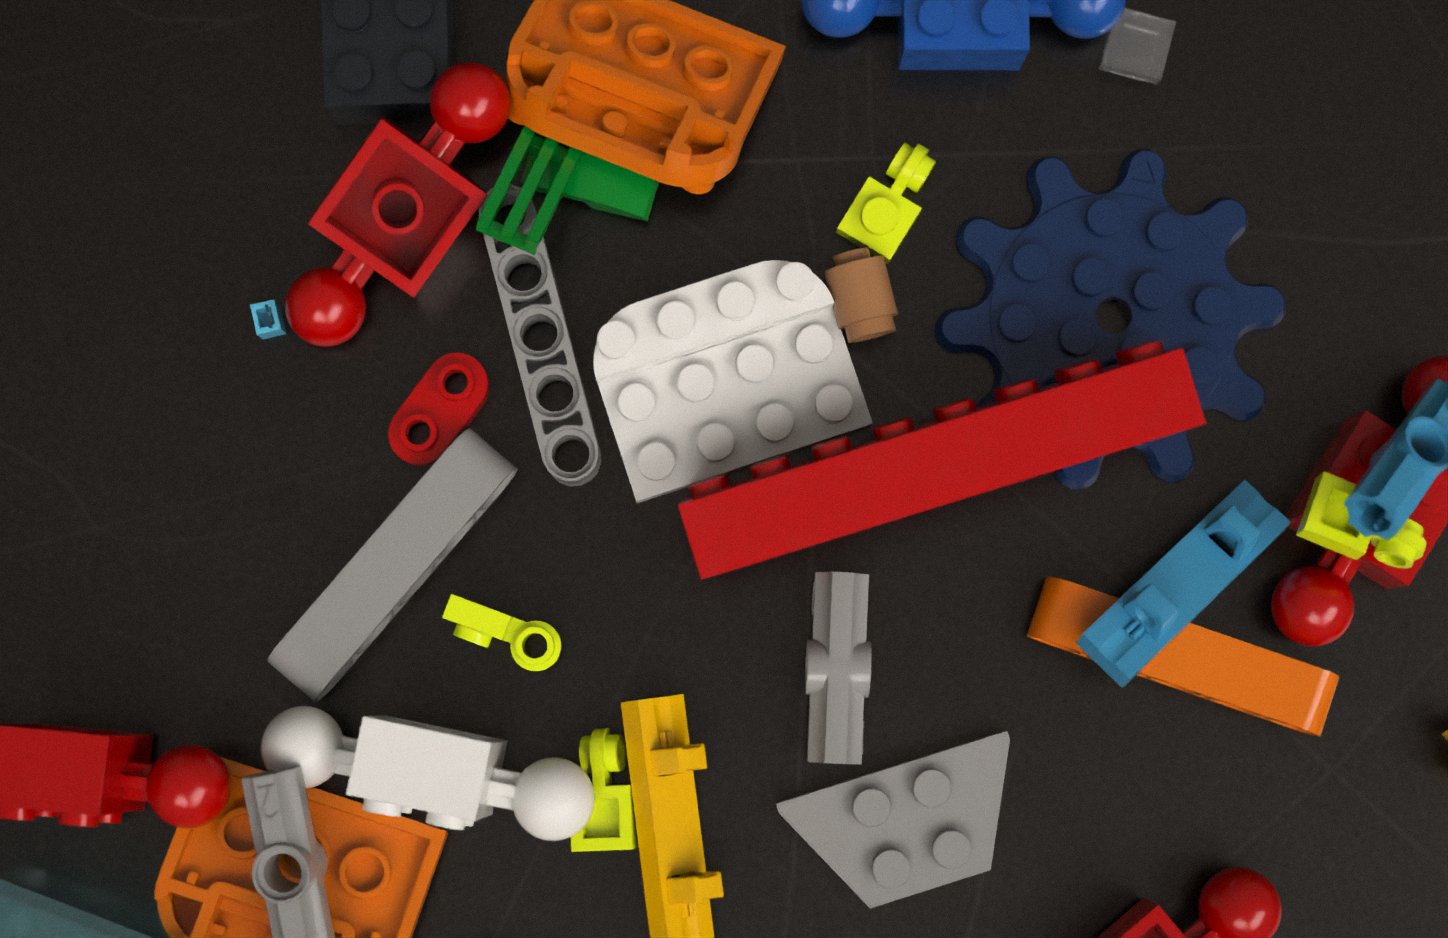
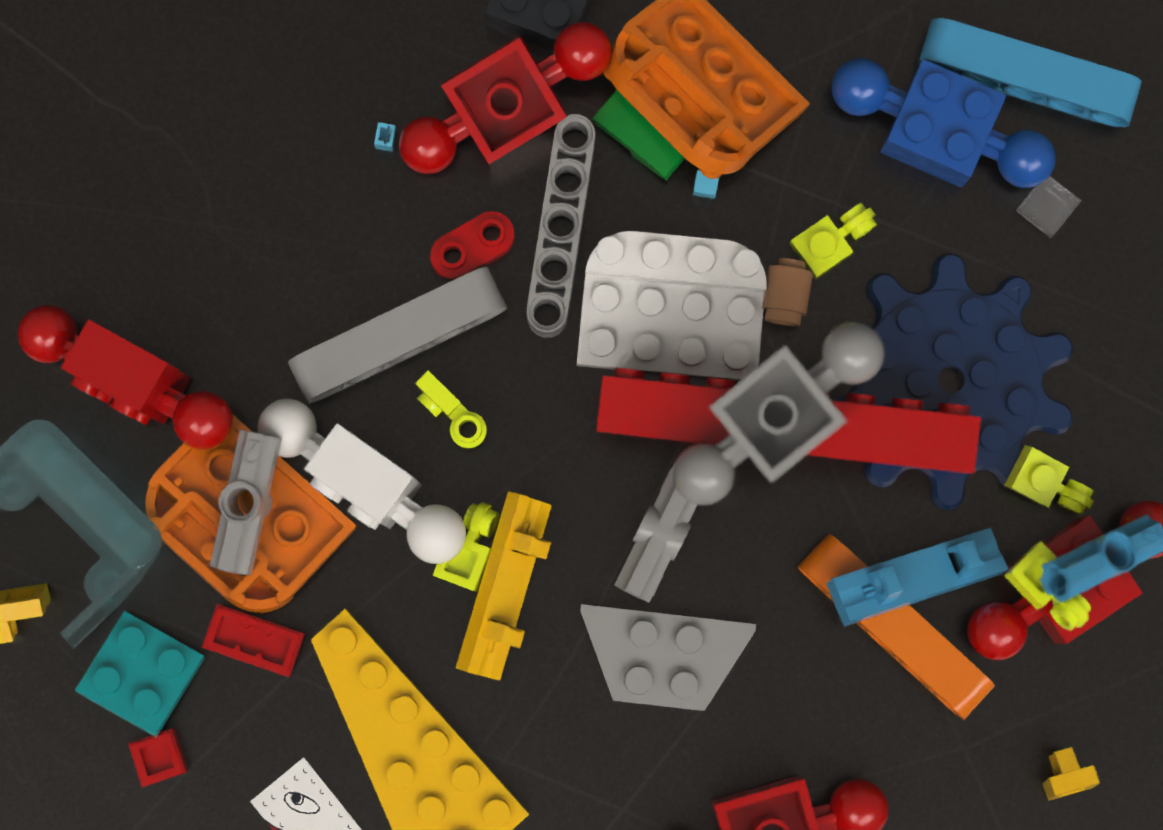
camera: 25 degrees right, 0 degrees up
green tile [476,126,582,255] -> none
none -> light grey brick [673,322,884,505]
none -> medium azure piece [693,170,719,199]
none -> neon yellow plate [1004,445,1094,515]

